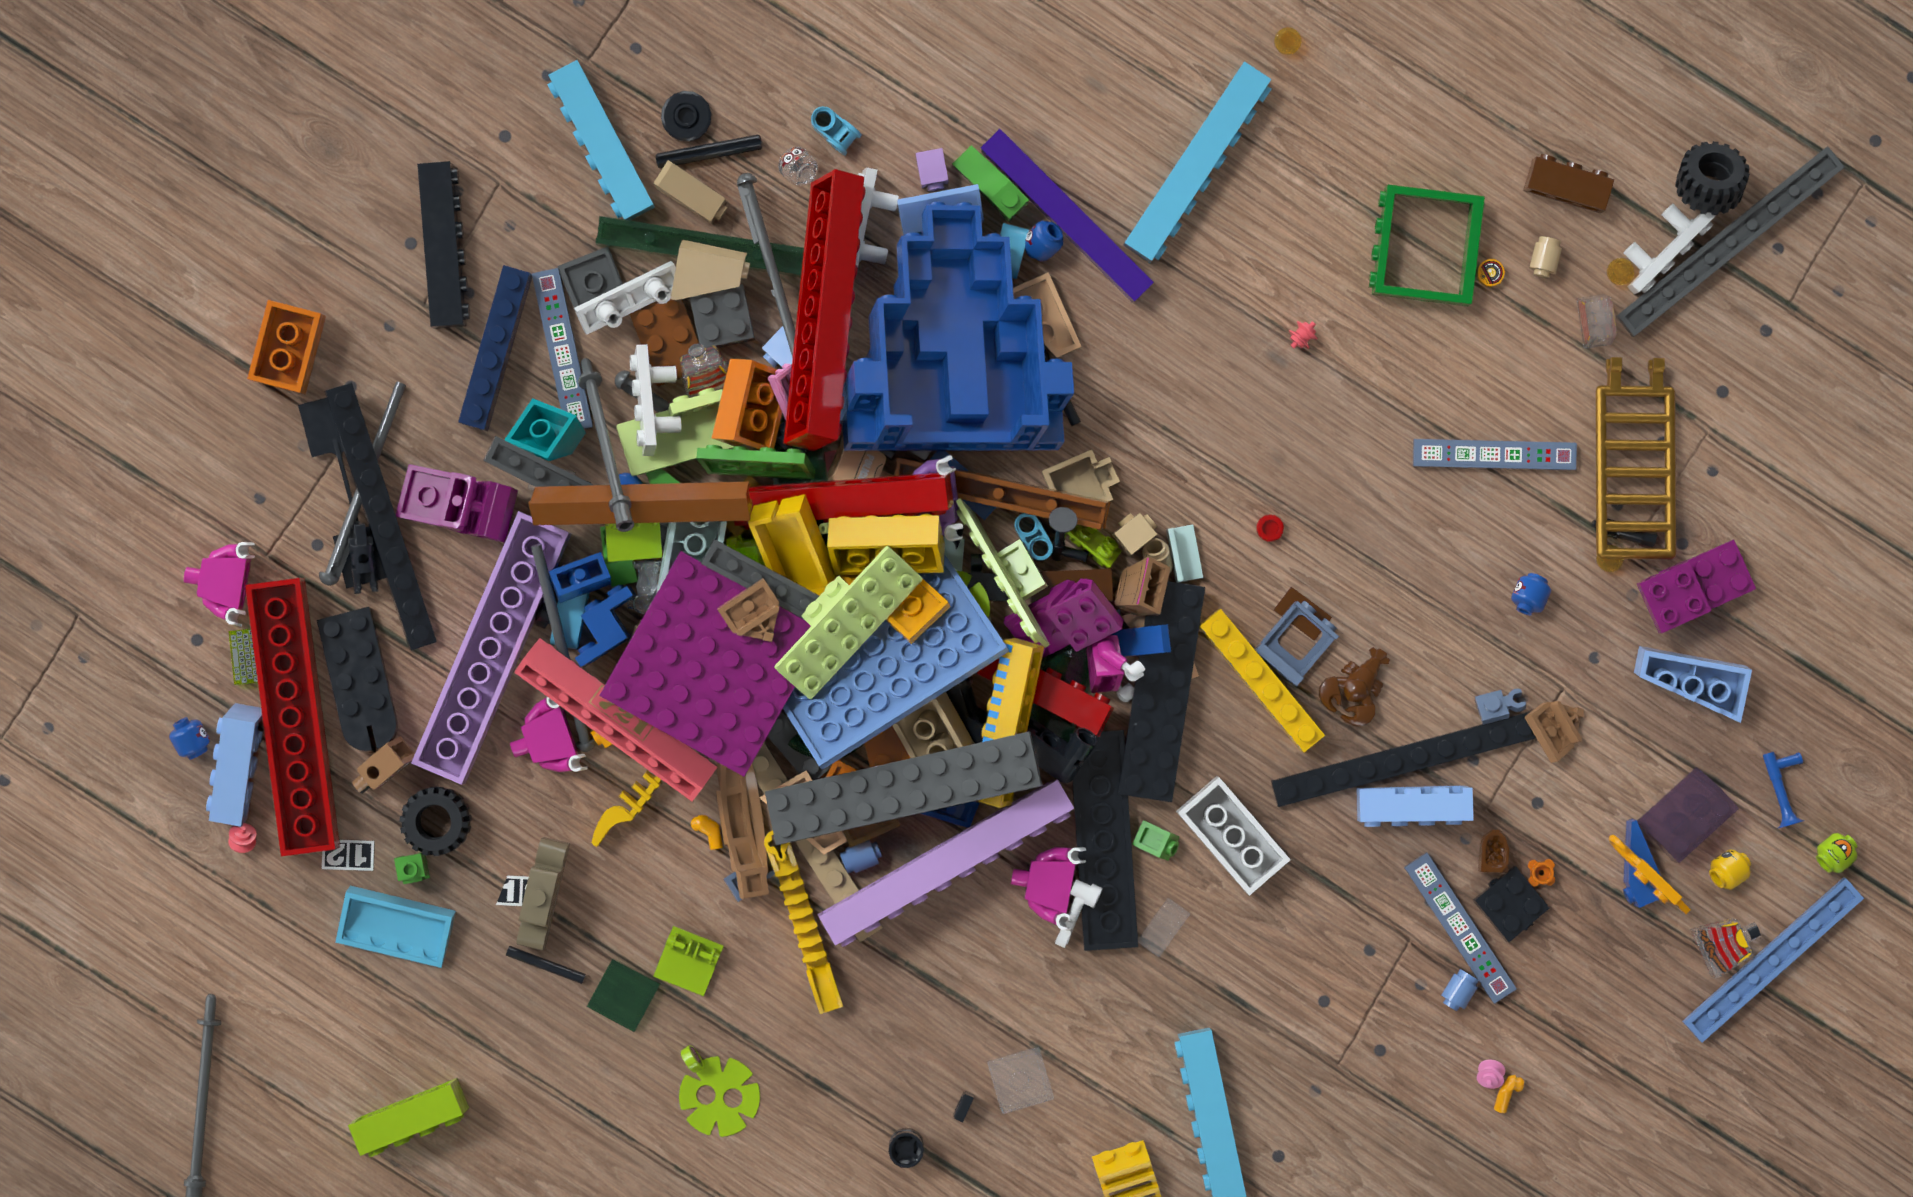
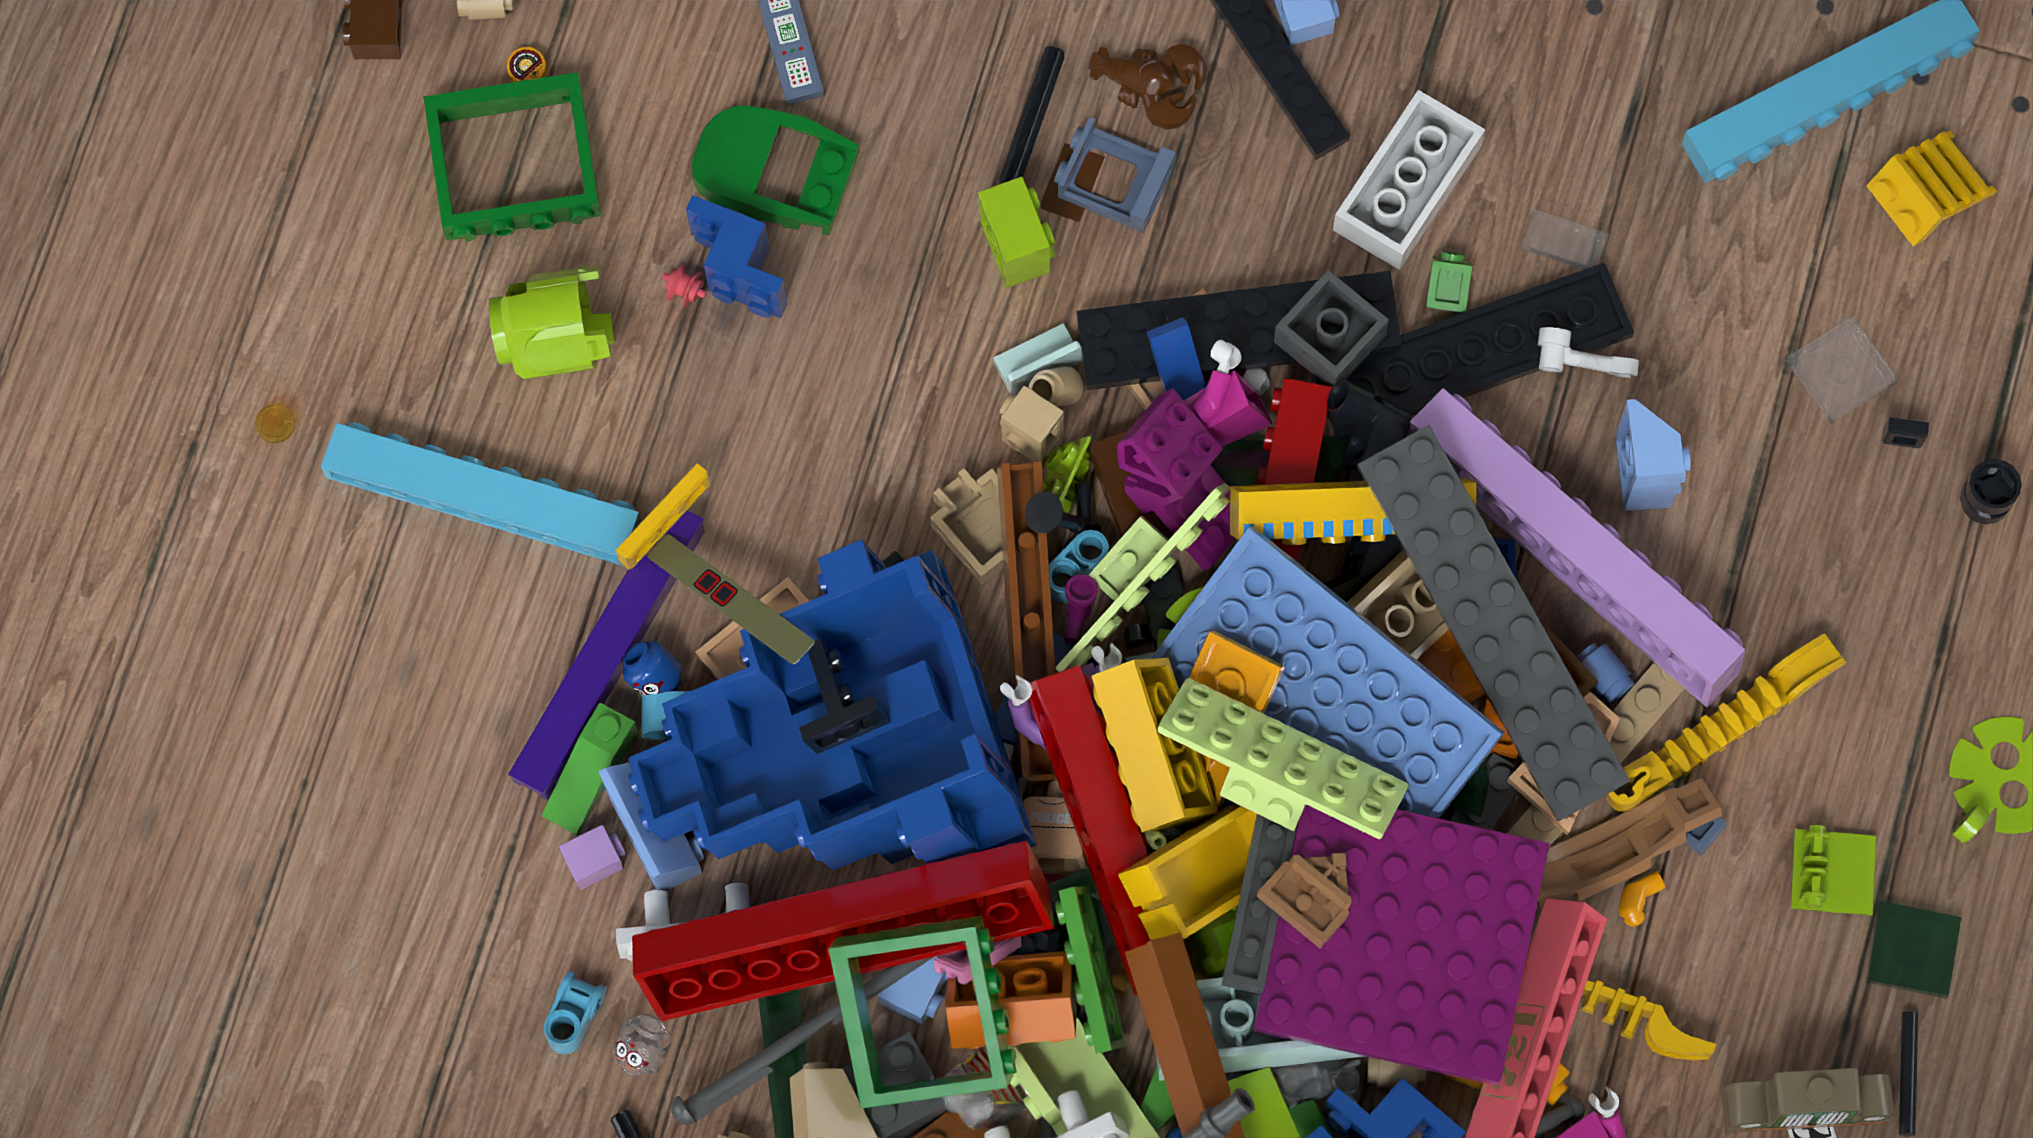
camera: 105 degrees left, 15 degrees down
dark pink torso [1010,847,1086,931] -> none
medium nougat torso [1113,557,1171,616] -> none
yellow brick [1199,609,1325,753] -> none
red tile [1256,514,1284,542] -> none
none -> lime piece [488,265,615,380]
none -> yellow tile [616,463,710,570]
none -> olive sticker [647,534,815,664]
none -> blue bracket [686,195,787,318]
none -> green slope [691,106,860,235]
none -> black bracket [799,638,891,754]
none -> window [829,916,1017,1108]
none -> lime brick [978,177,1055,288]
none -> black axle [999,46,1064,184]
none -> magenta piece [1064,574,1098,645]
none -> dark grey brick [1274,270,1389,389]
none -> light blue slope [1614,399,1691,511]

